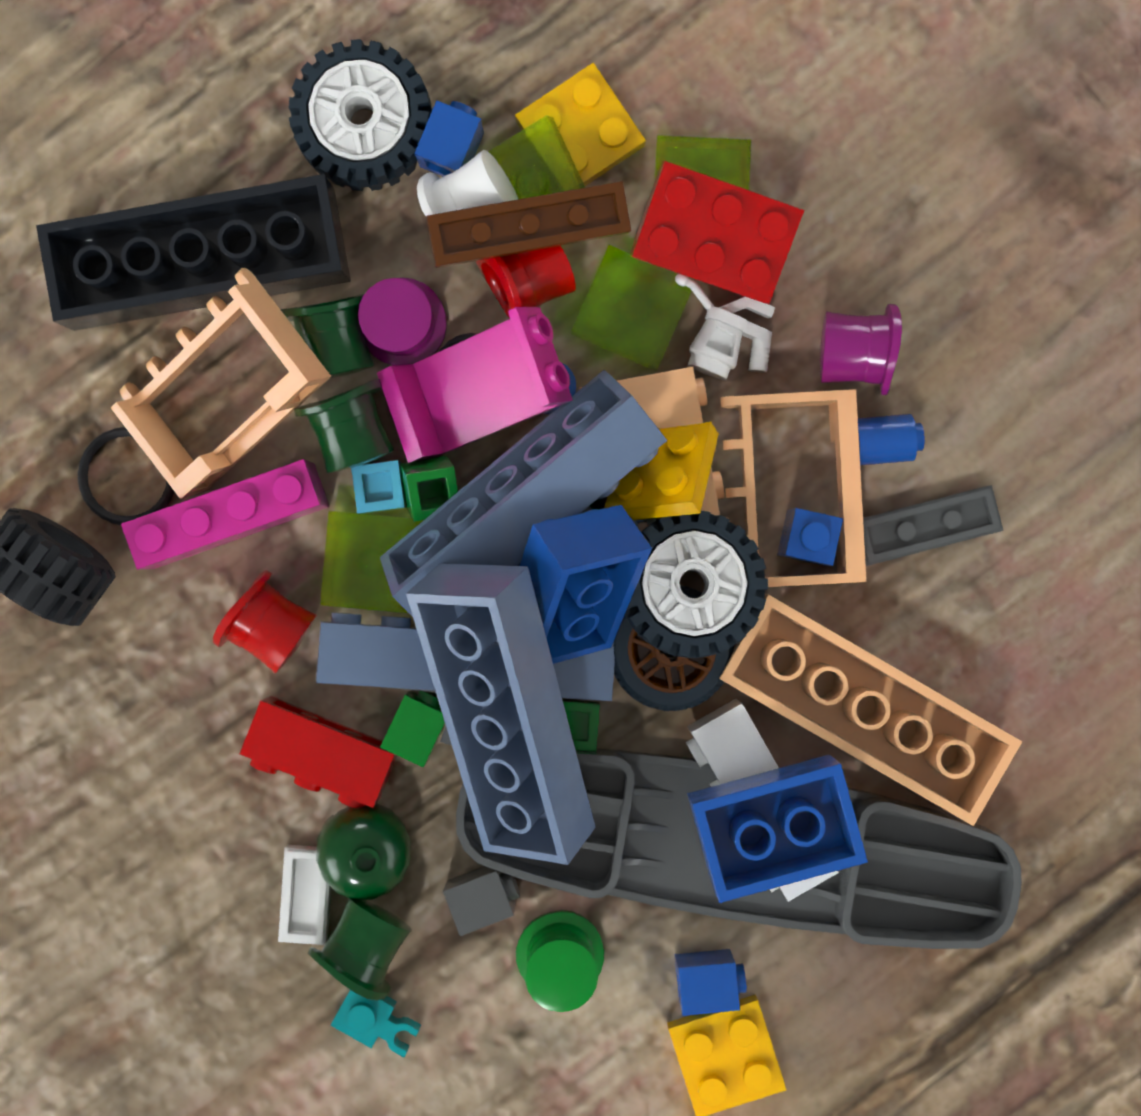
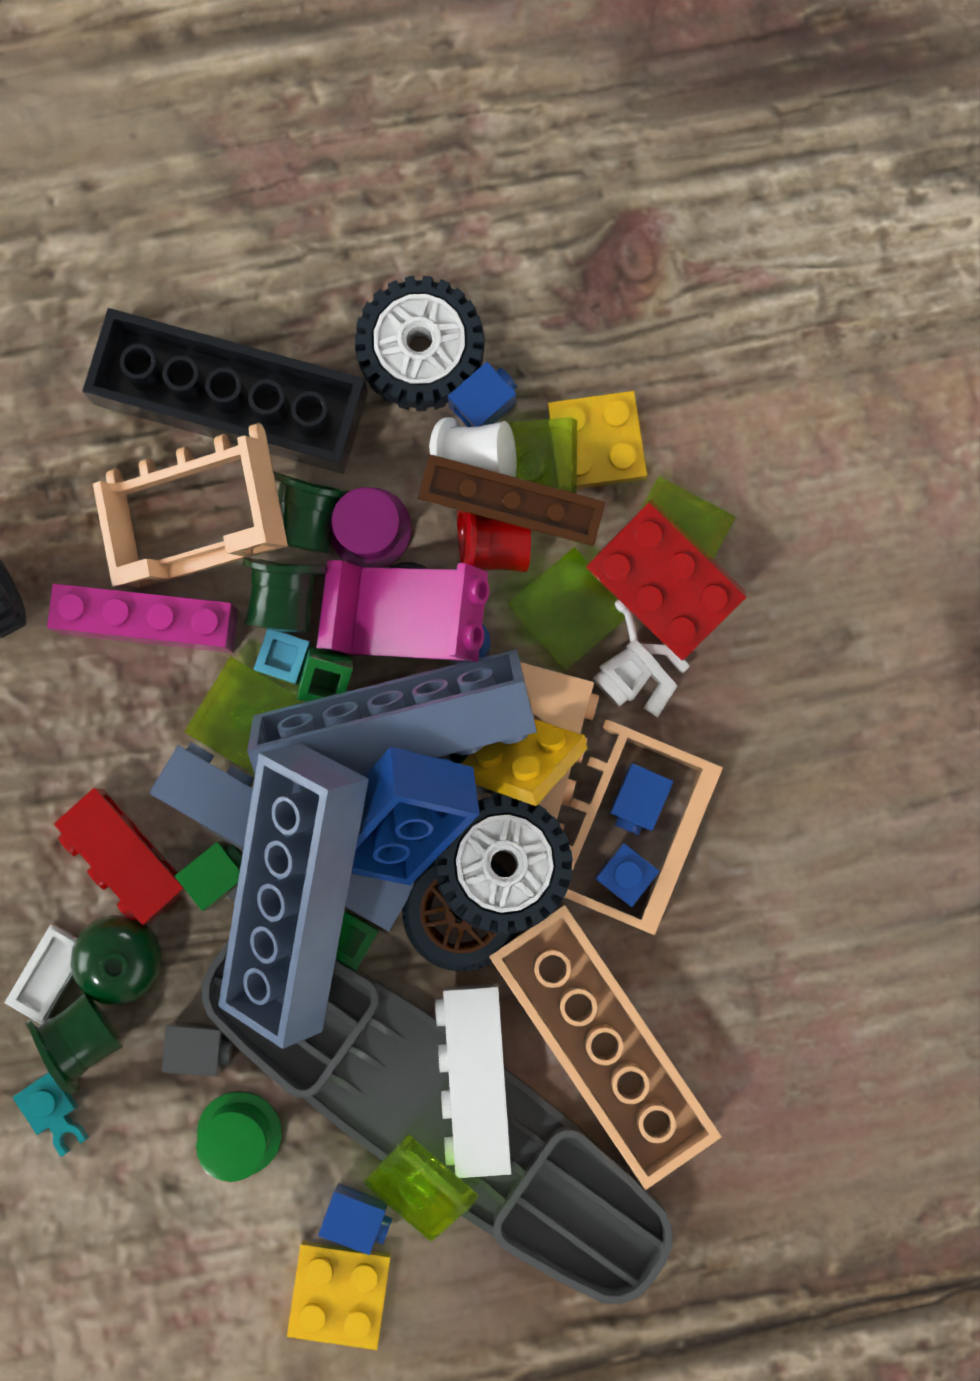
camera: 25 degrees right, 5 degrees down
black tyre [77,427,175,525] -> none
red piece [213,570,317,674] -> none
blue brick [687,754,868,903] -> none
magenta piece [820,304,902,395] -> none
blue brick [858,414,925,466] -> none
dark grey tile [863,485,1004,566] -> none
none -> clear neon green plate [363,1134,479,1242]
none -> blue brick [608,763,674,836]

